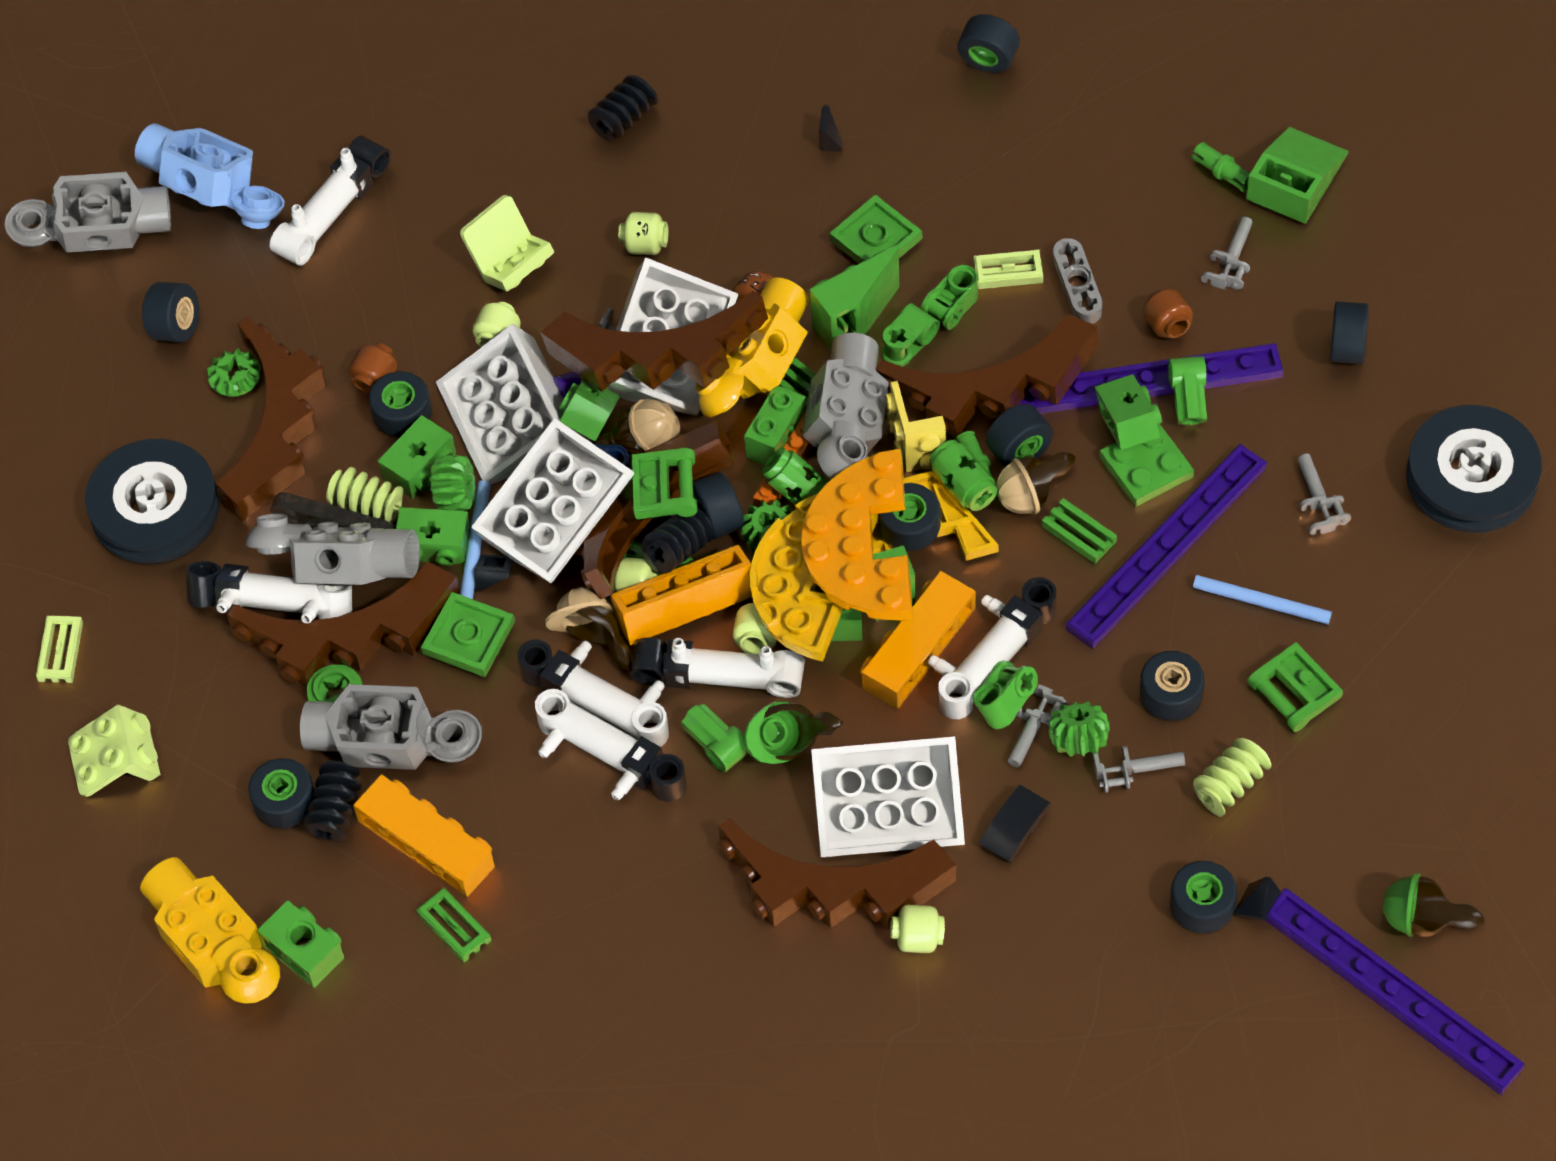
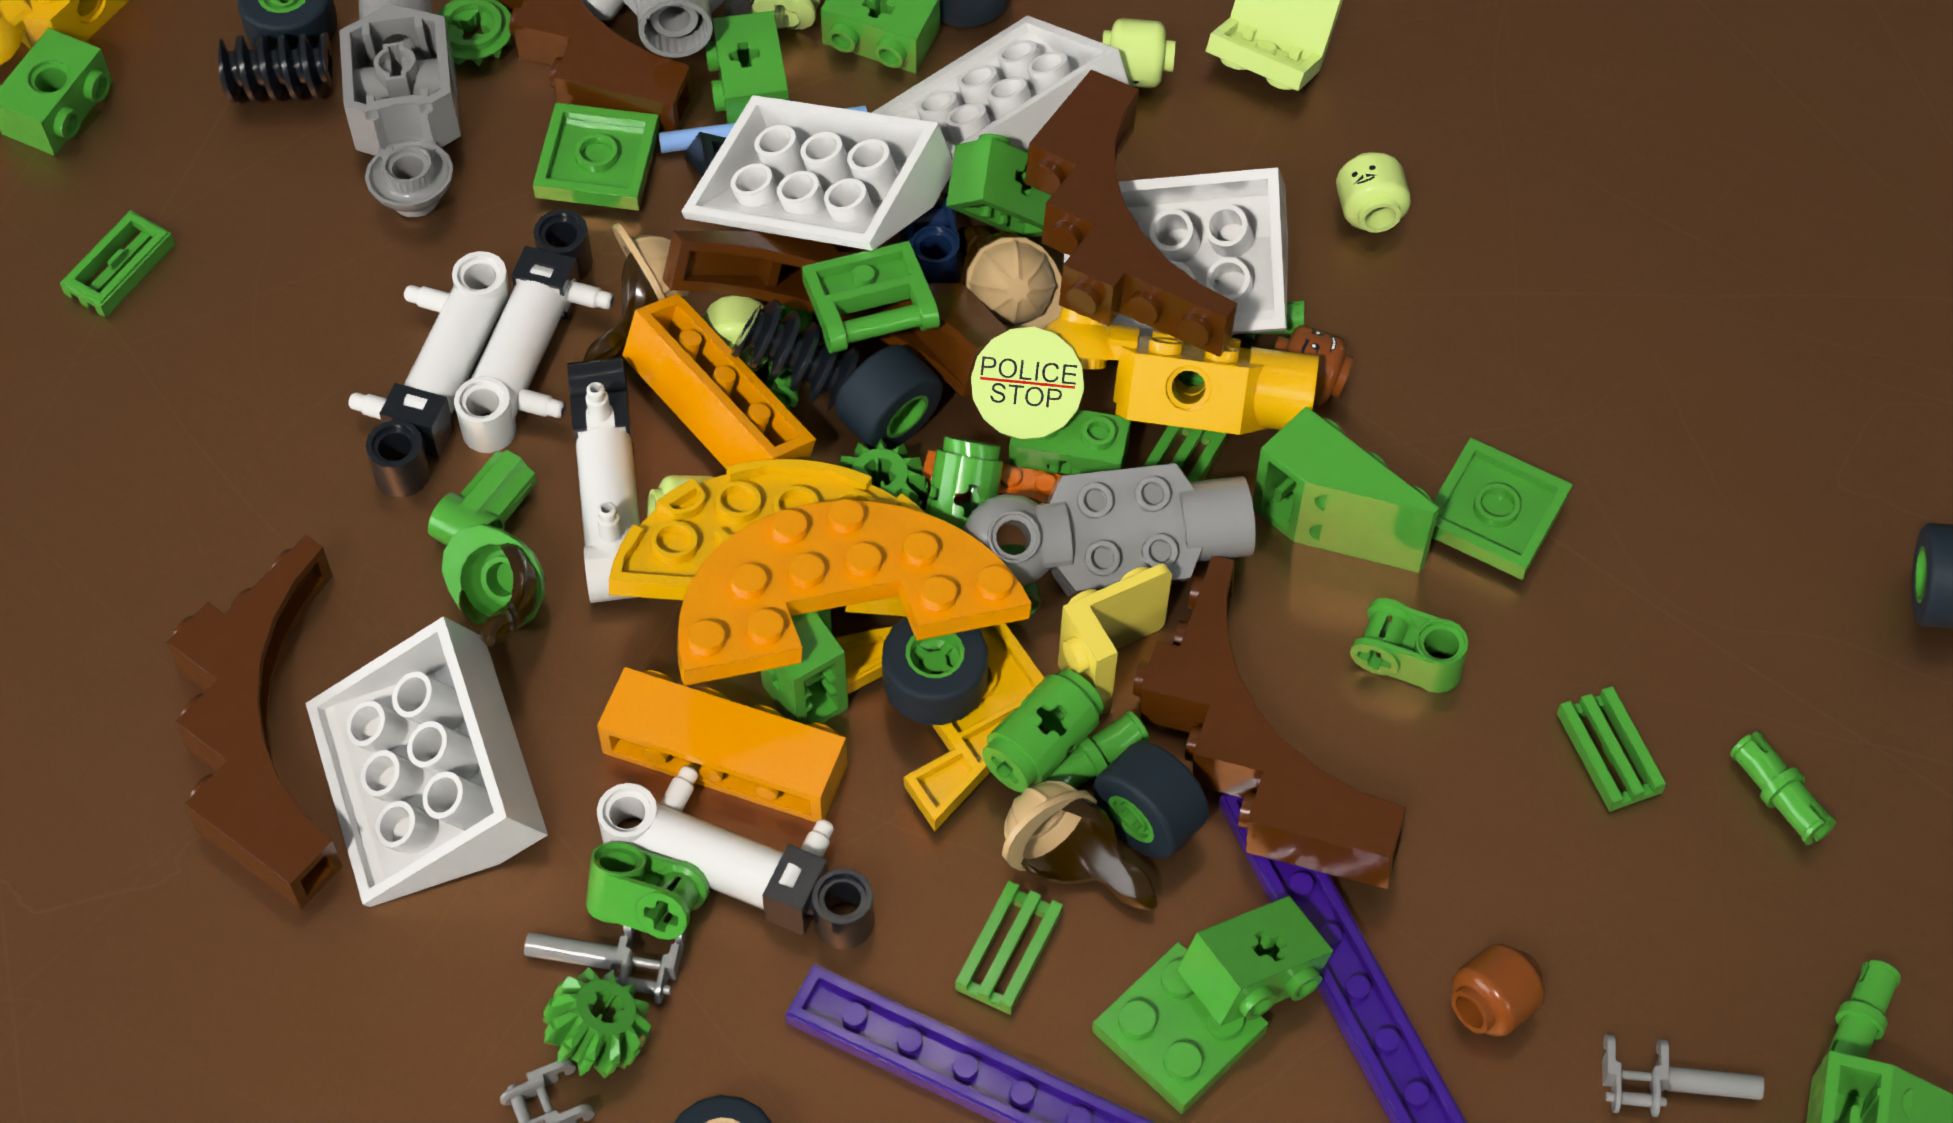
camera: 70 degrees right, 0 degrees up
light orange brick [353,774,495,898] -> none
bright green gear [429,455,477,511] -> none
black piece [588,75,659,142] -> none
black slope [819,105,843,152] -> none
bright green piece [882,303,940,367] -> none
yellowish green head [890,905,945,953] -> none
yellowish green tile [974,250,1043,289] -> none
black slope [979,785,1051,863] -> none
light grey beam [1053,238,1102,324] -> none
bright green piece [1168,356,1207,426] -> none
none -> yellowish green piece [971,327,1084,440]
none -> bright green tile [1557,686,1666,812]
none -> bright green pin [1730,731,1837,845]

